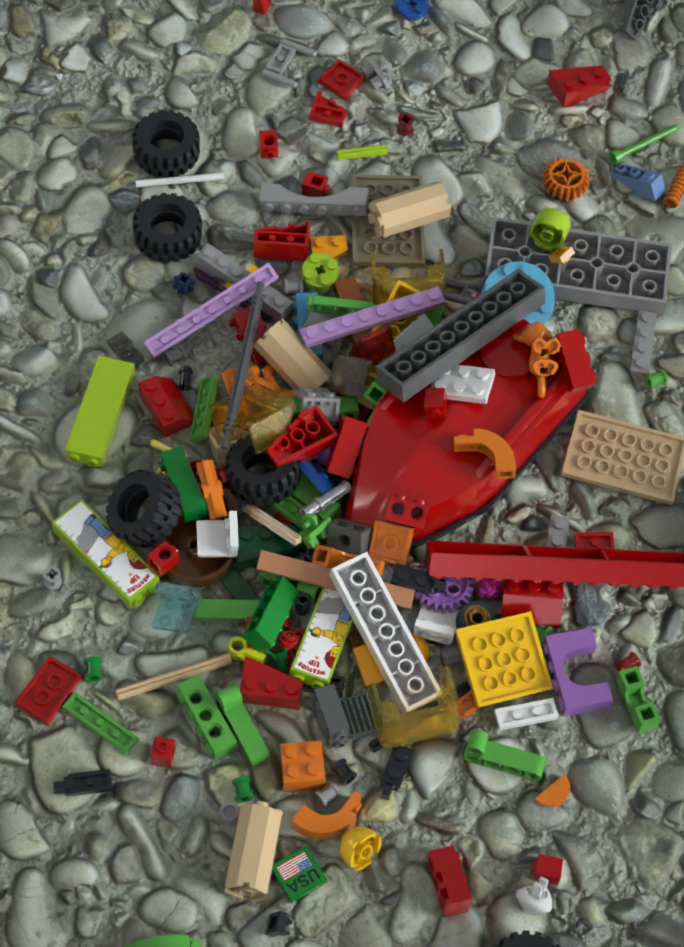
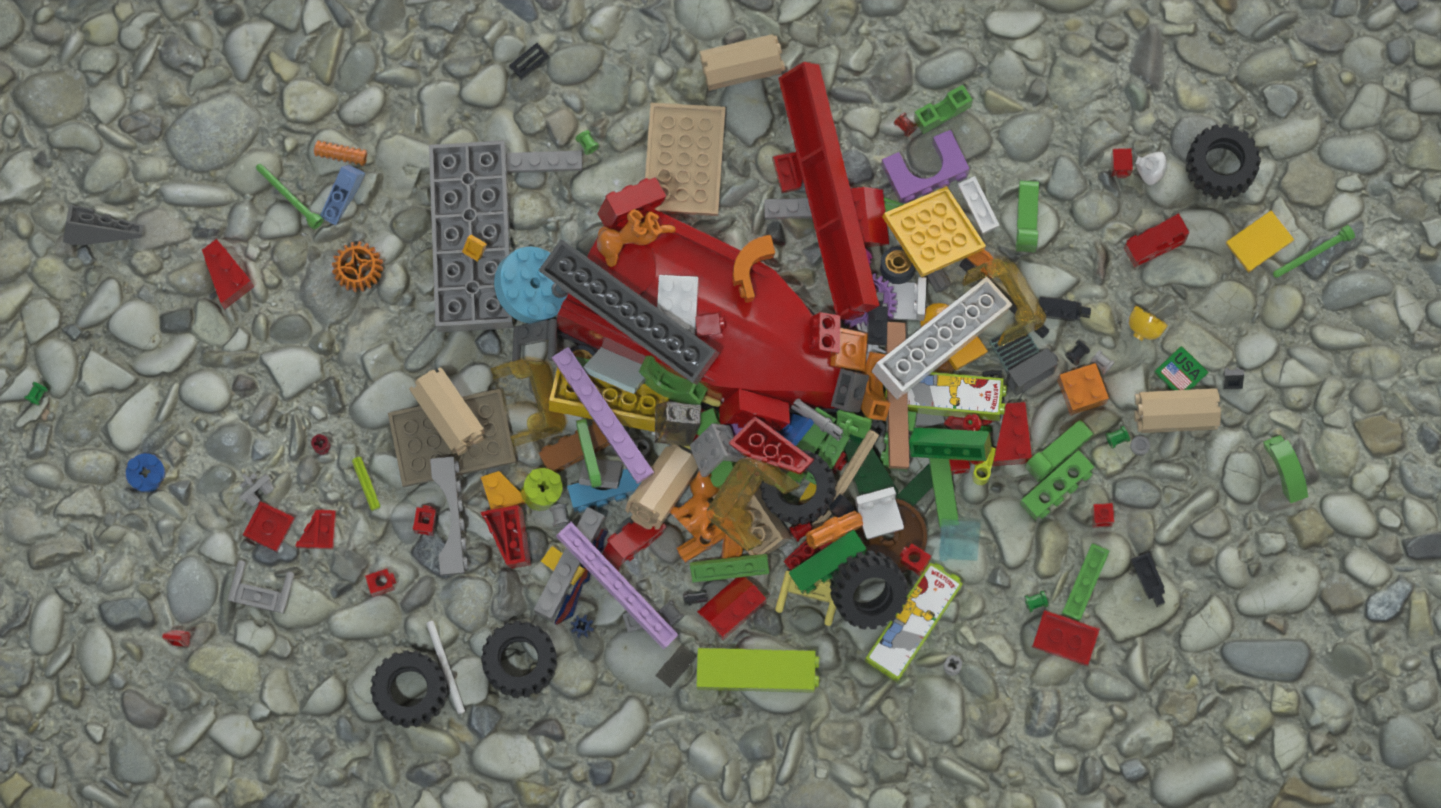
camera: 95 degrees left, 15 degrees up
tan axle [115,653,232,700] -> none
dark grey axle [221,281,265,450] -> none
orange arch [291,791,362,840] -> none
black pin [295,594,311,615] -> none
clear red slope [348,324,396,366] -> none
lime brick [529,206,570,250] -> none
orange tile [534,774,570,808] -> none

